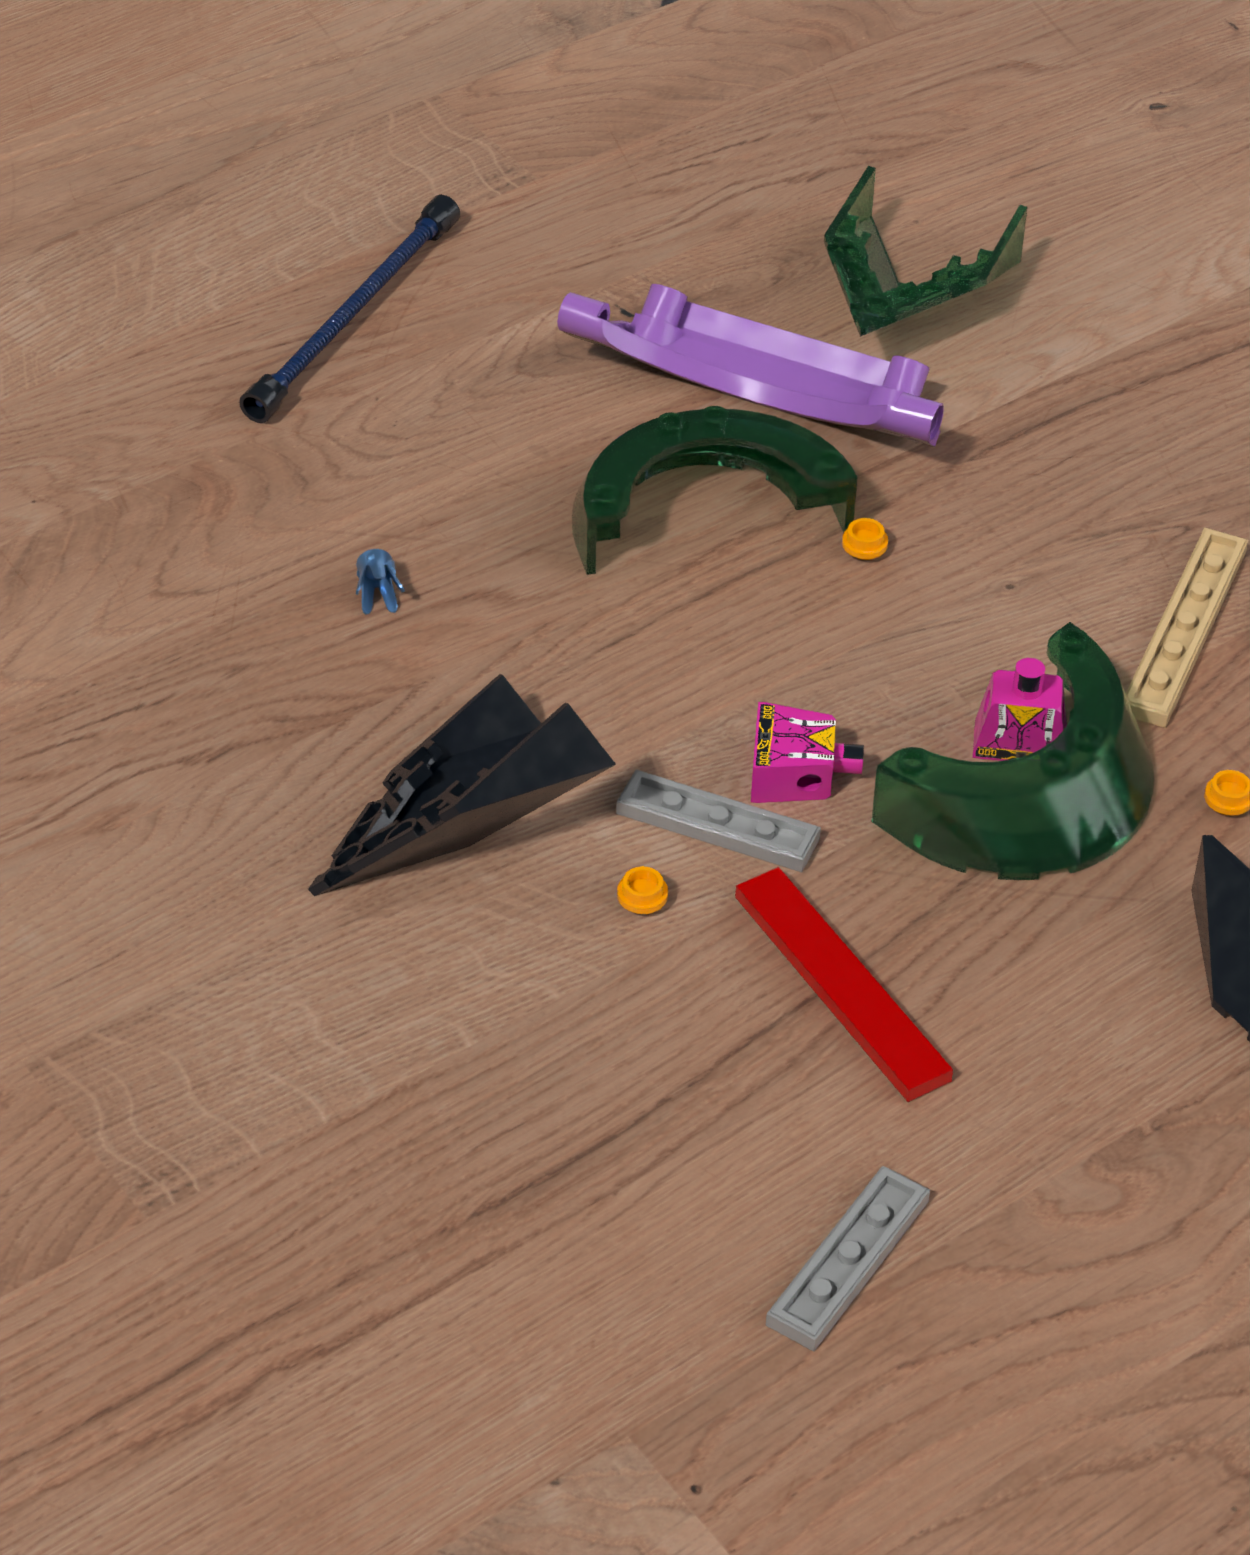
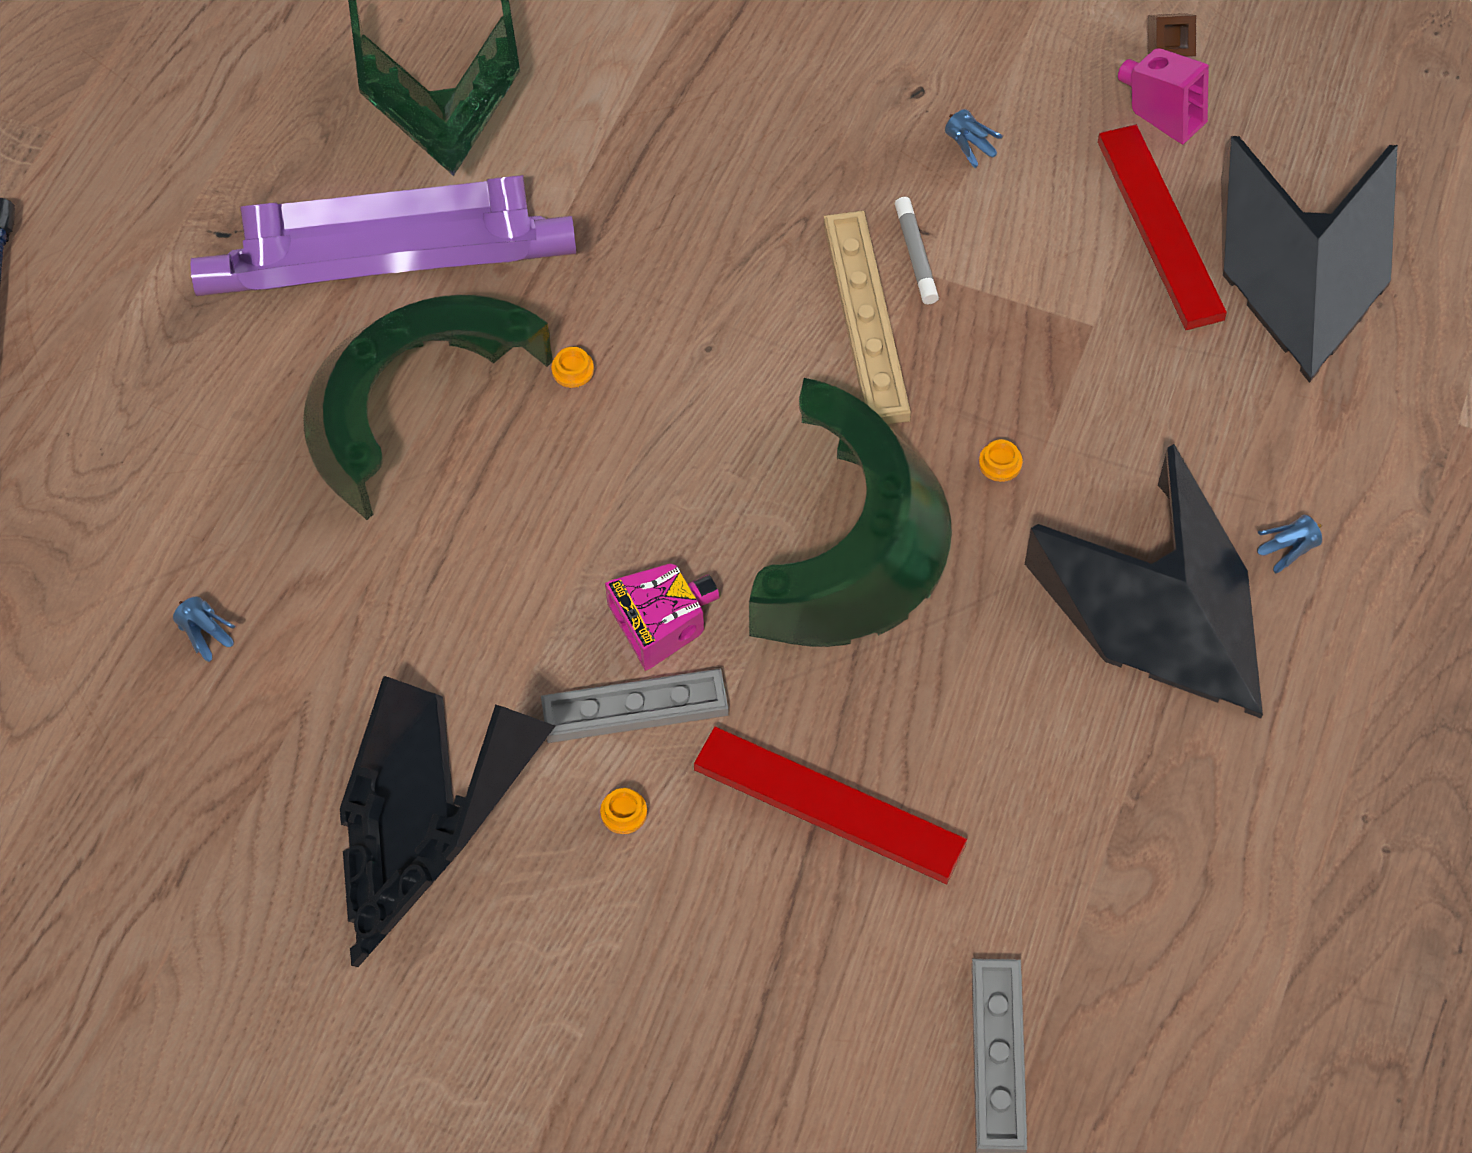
camera: 30 degrees left, 15 degrees up
dark pink torso [972,658,1067,767] -> none

